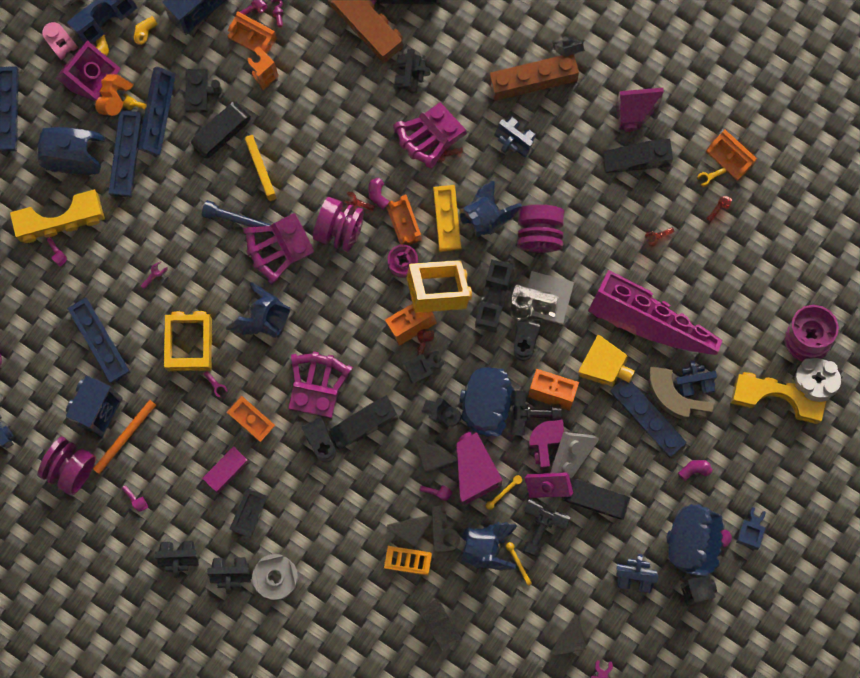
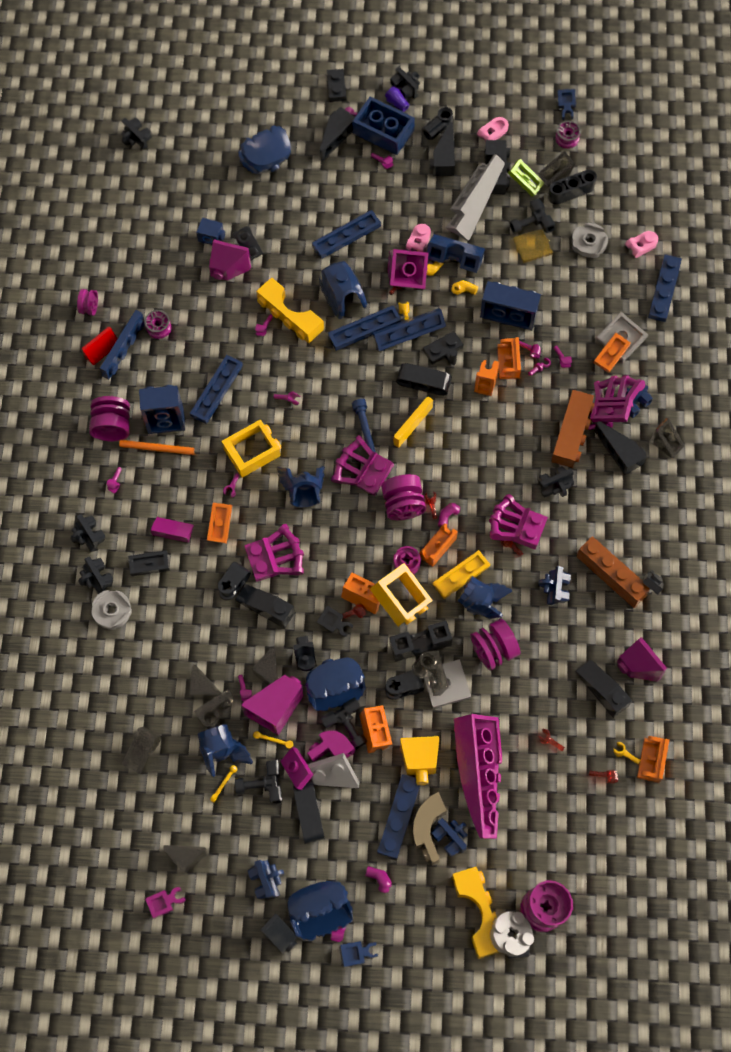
camera: 55 degrees right, 10 degrees down
orange leg [95,74,134,116] -> none
light orange slope [384,546,432,576] -> none

